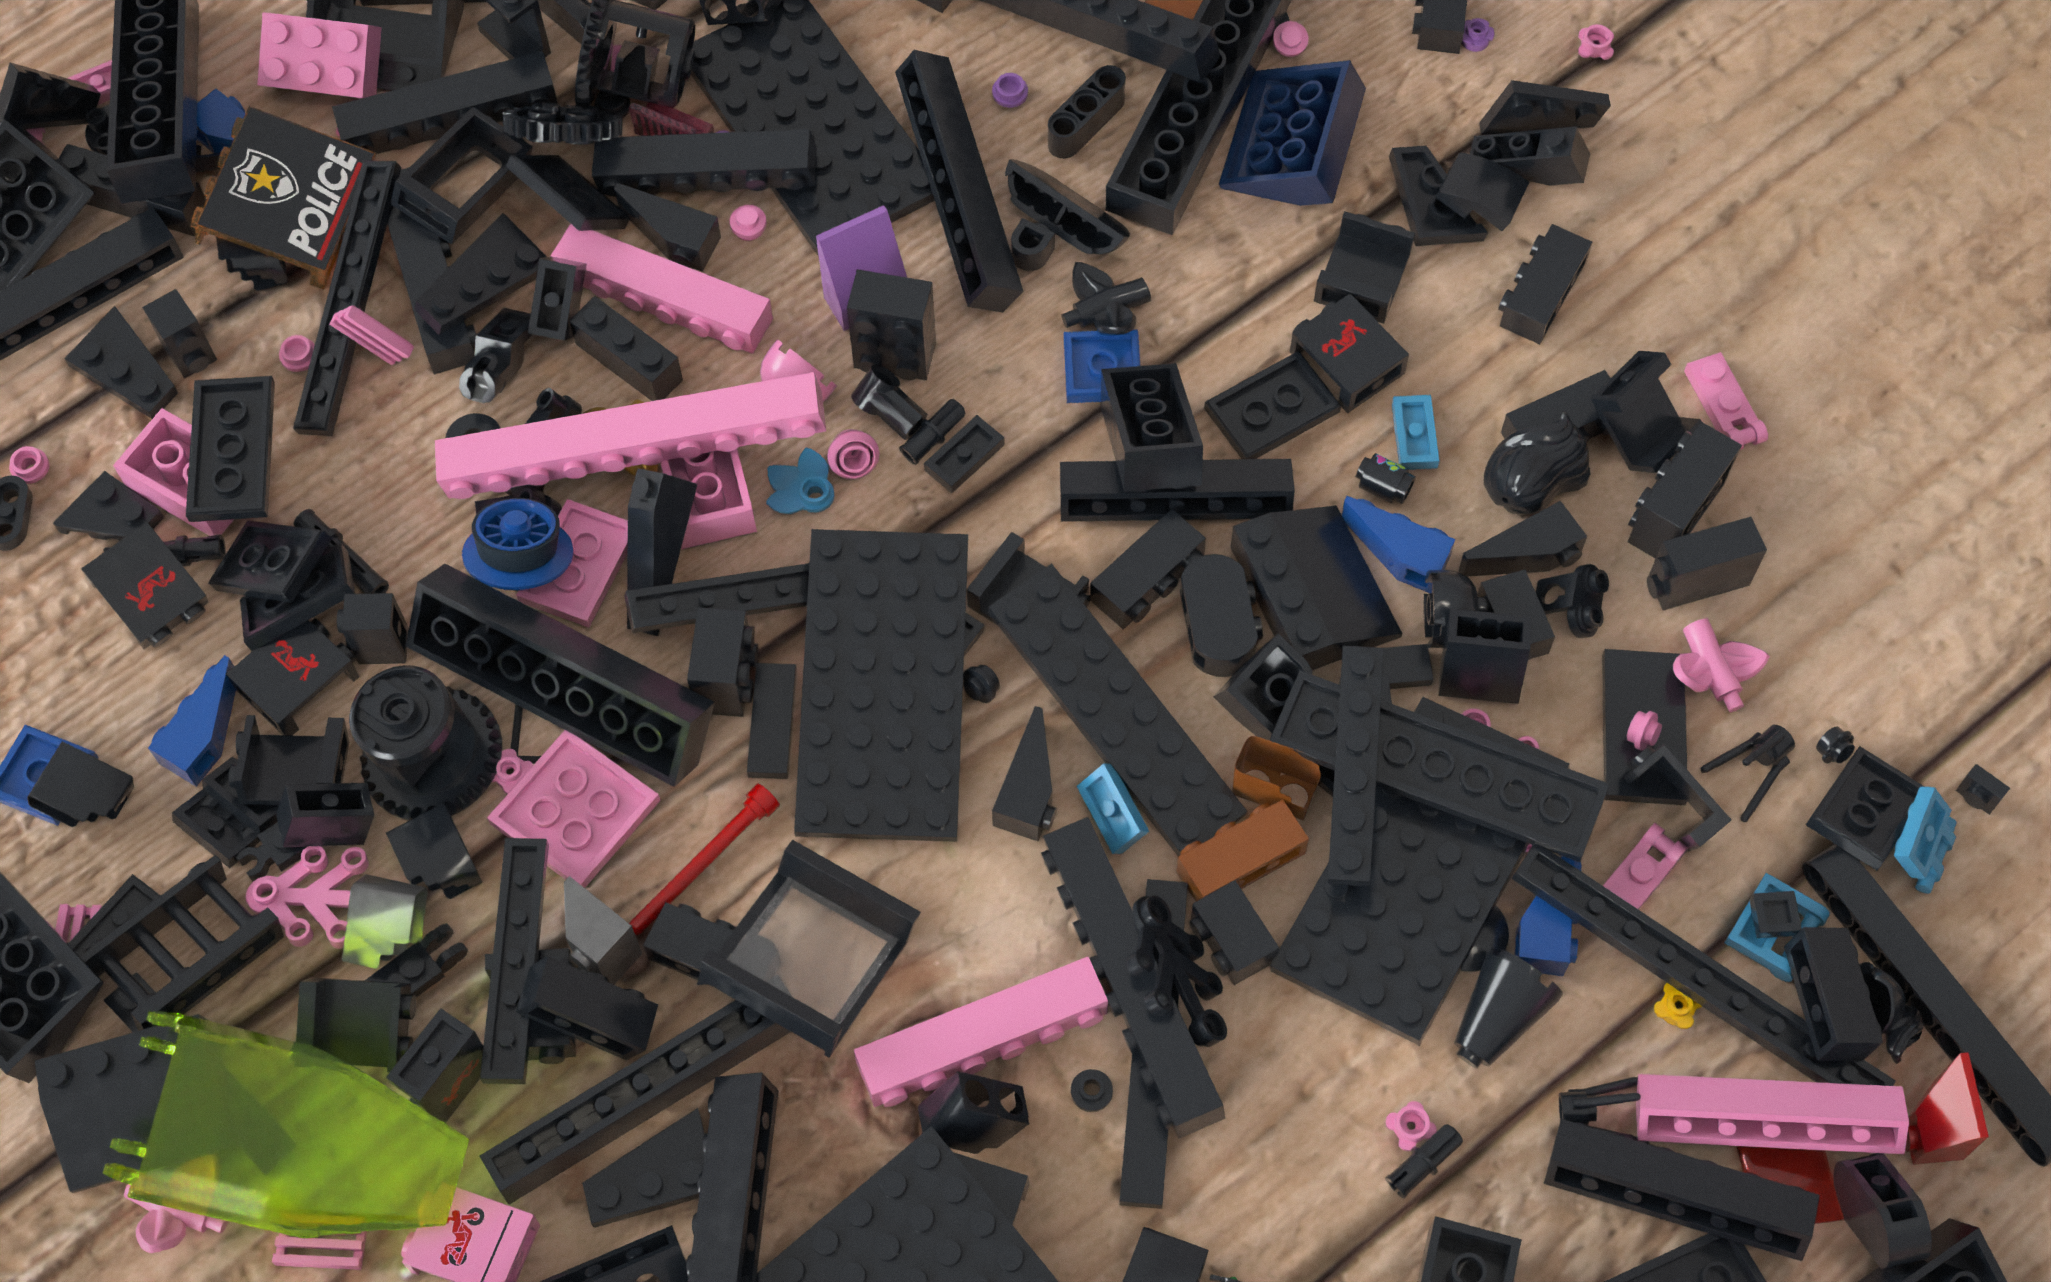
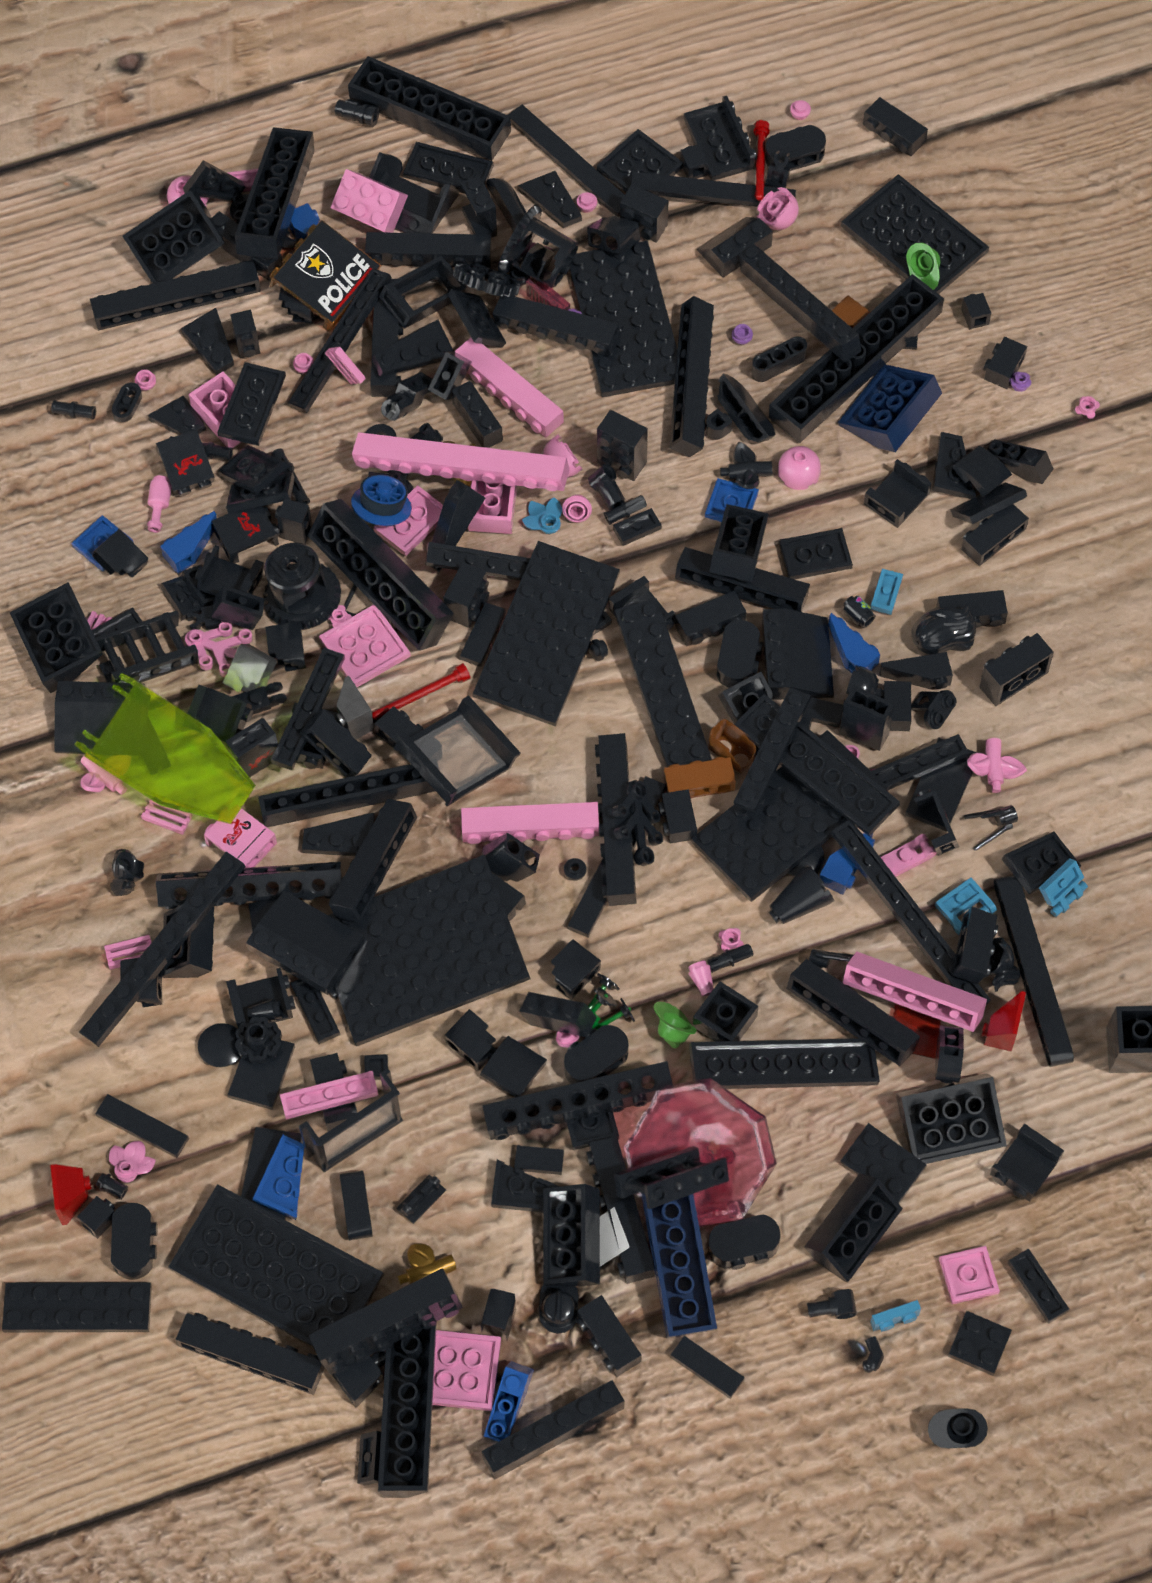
camera: 20 degrees right, 0 degrees up
black slope [614,183,721,272] -> none
bright pink plate [730,205,767,241] -> none
medium lavender slope [816,205,907,331] -> none
black slope [992,706,1057,841] -> none
dark azure plate [1076,763,1149,854] -> none
bright pink plate [1273,21,1309,57] -> none
black panel [1290,294,1409,413] -> none
black wing [1479,80,1611,135] -> none
black panel [1590,351,1702,473] -> none
bright pink plate [1627,711,1662,751] -> none
black brick [1647,516,1767,611] -> none
yellow plate [1654,983,1702,1029] -> none
bright pink plate [1684,352,1768,450] -> none
black plate [1749,891,1802,938] -> none
black plate [1816,726,1855,764] -> none
black plate [1955,764,2010,815] -> none
none -> bright pink piece [147,476,172,533]
none -> bright pink cone [688,961,714,997]
none -> bright pink cylinder [778,446,821,490]
none -> black plate [872,734,969,790]
none -> black tile [951,482,1027,524]

